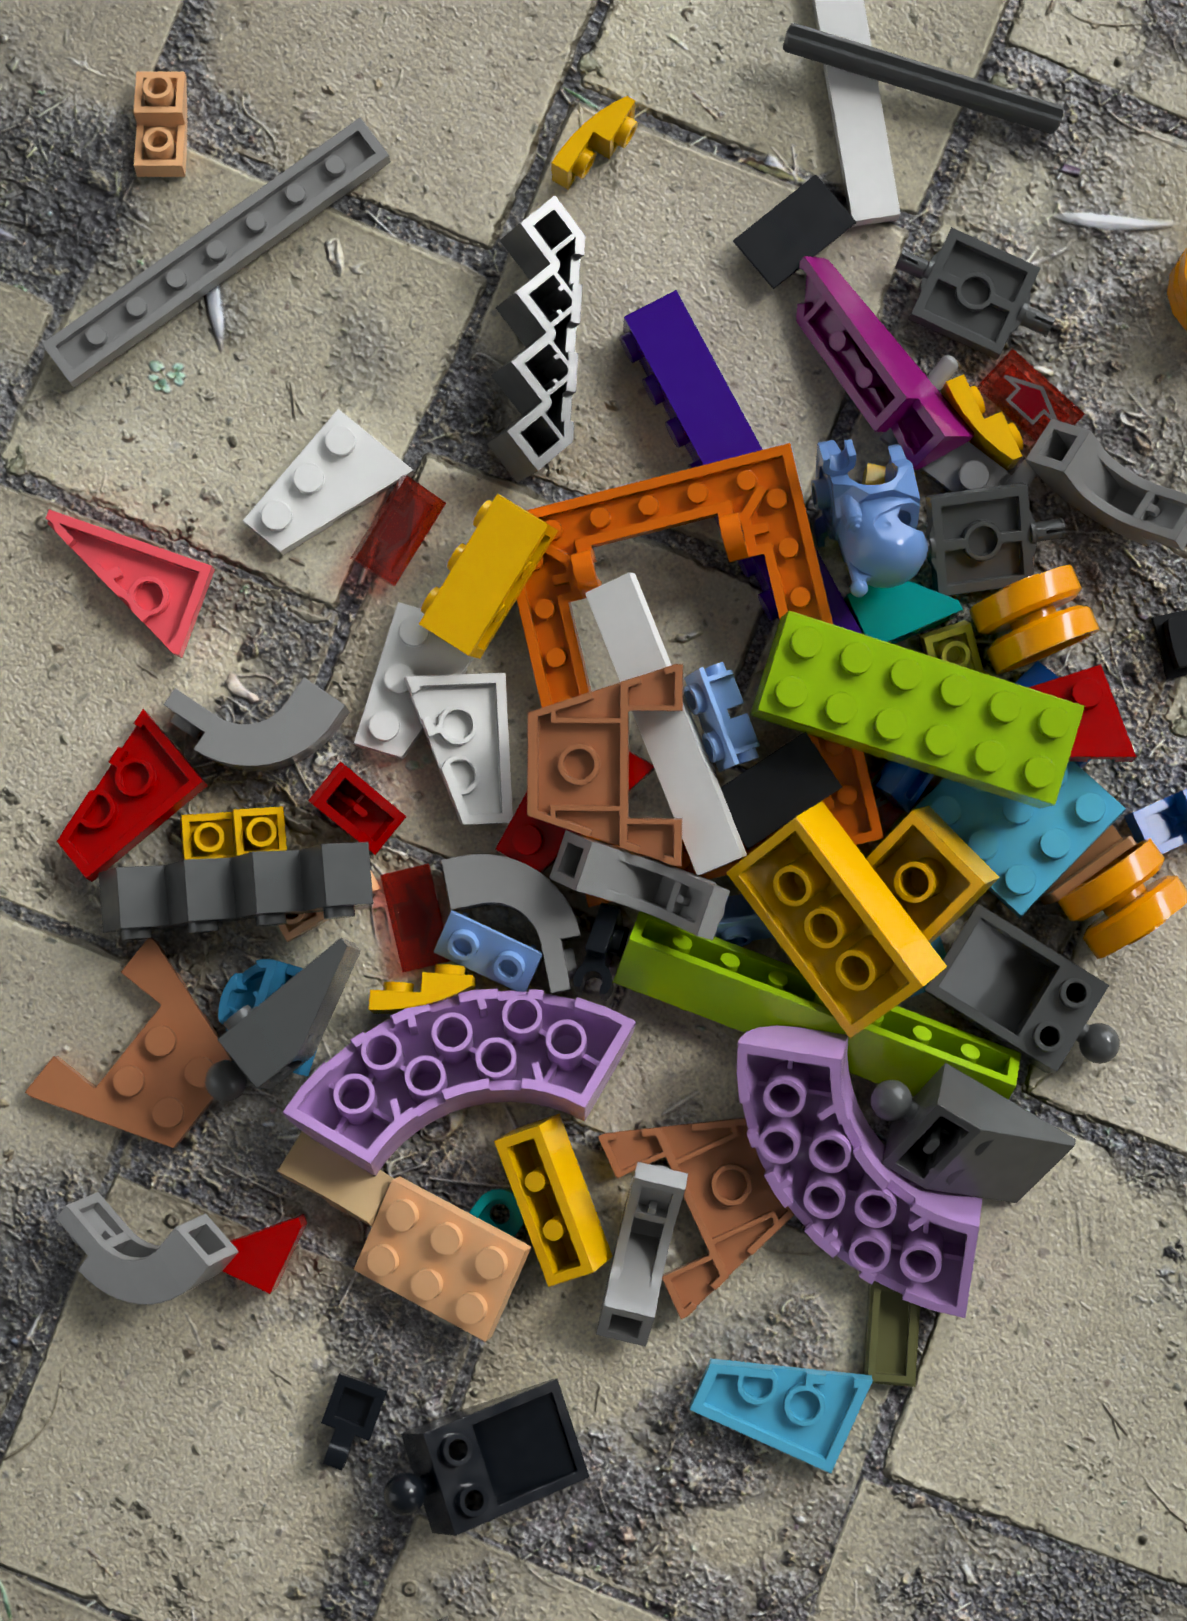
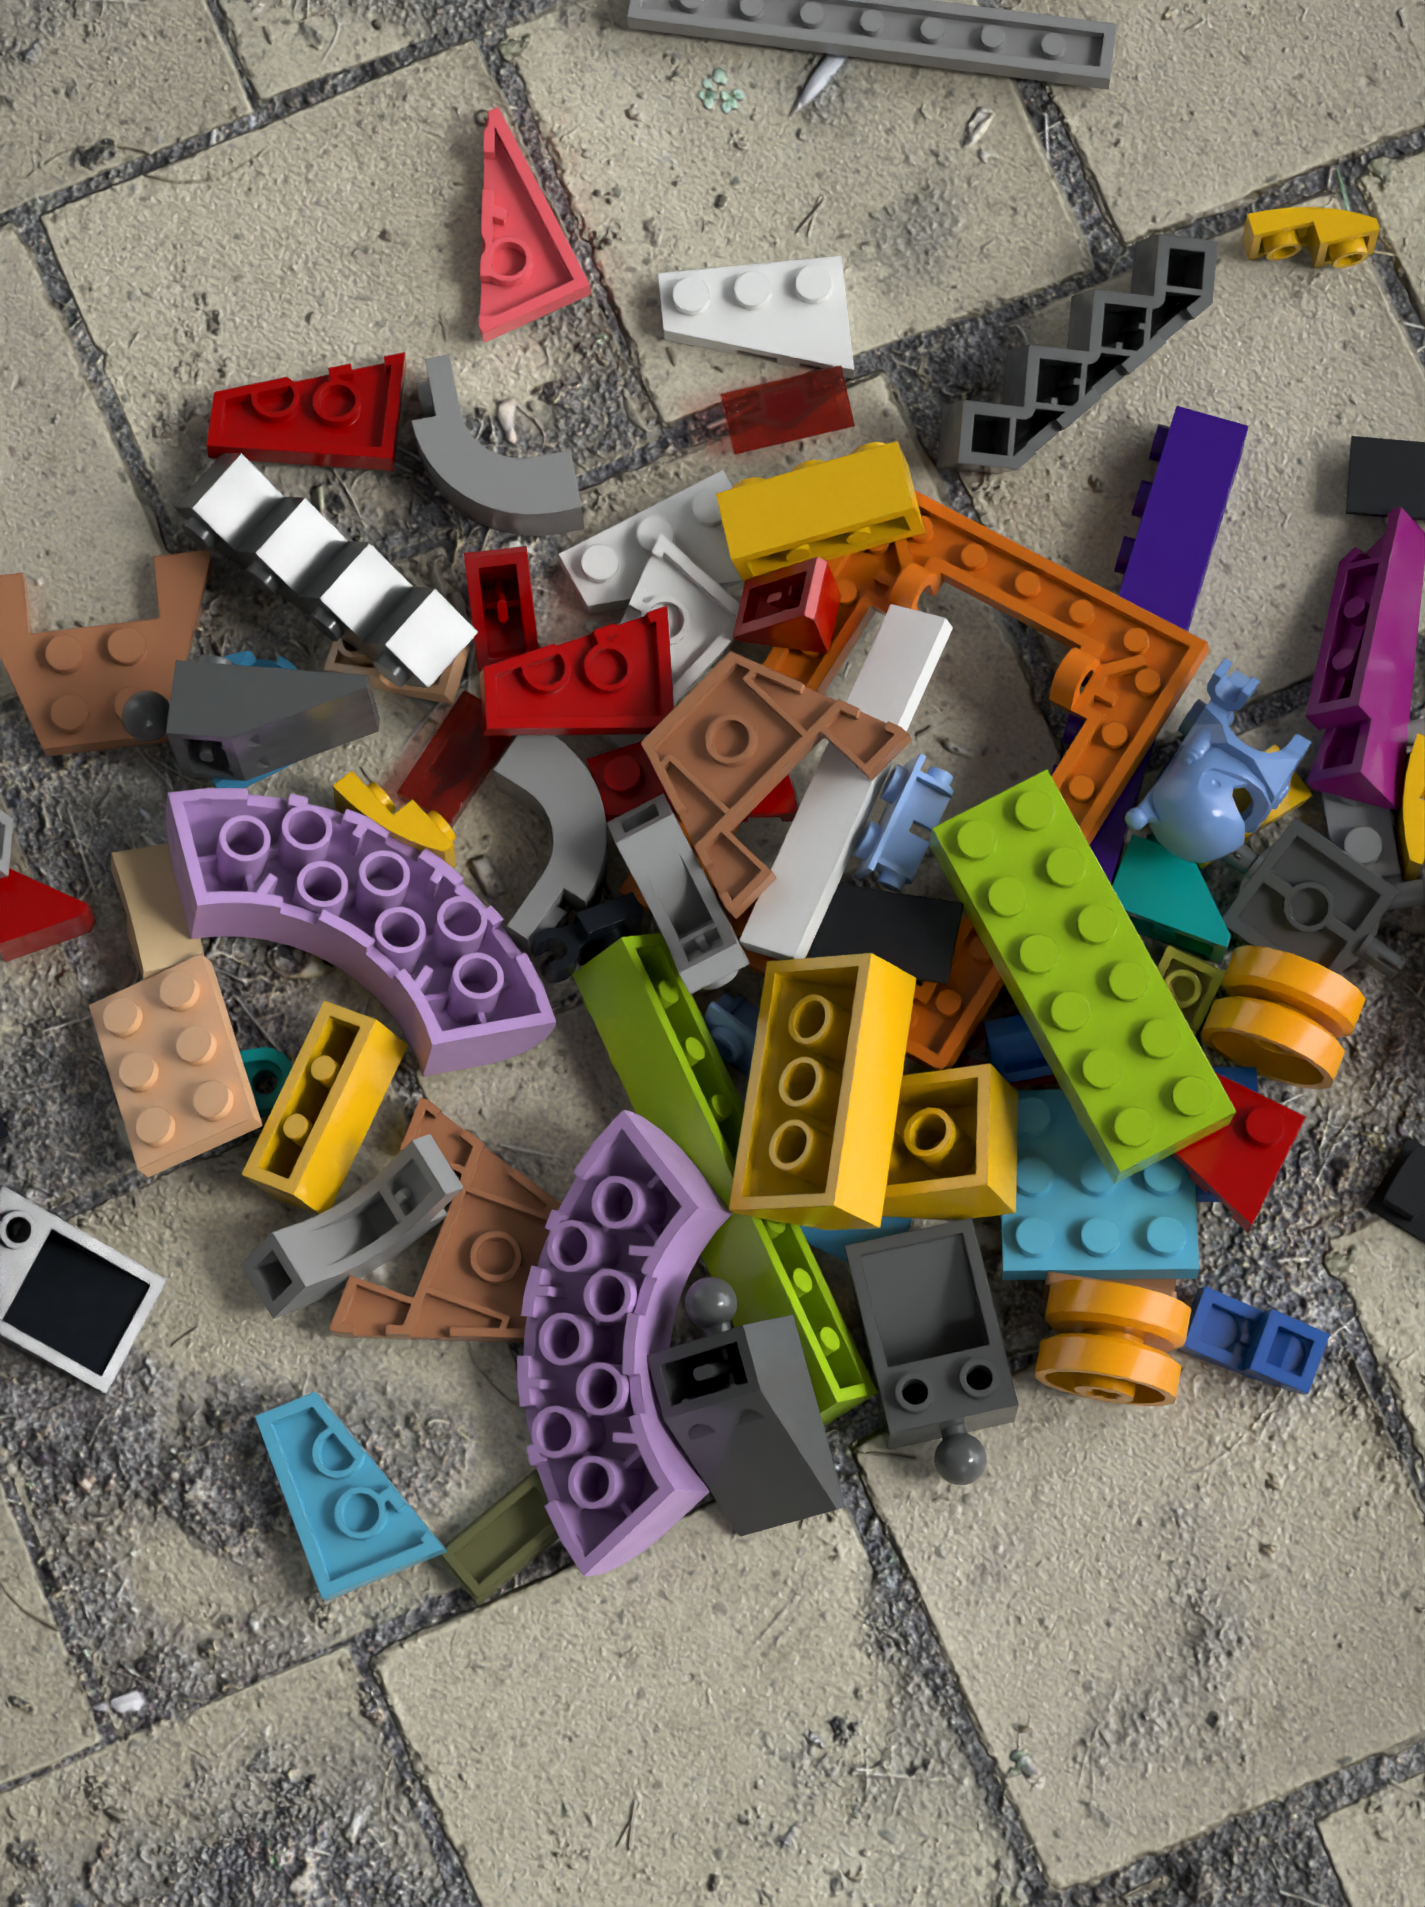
camera: 50 degrees right, 10 degrees down
yellow slope [180,806,287,860] -> none
light blue hinge [434,910,543,992] -> none
none -> red wing [479,606,674,736]
none -> red slope [732,557,841,654]

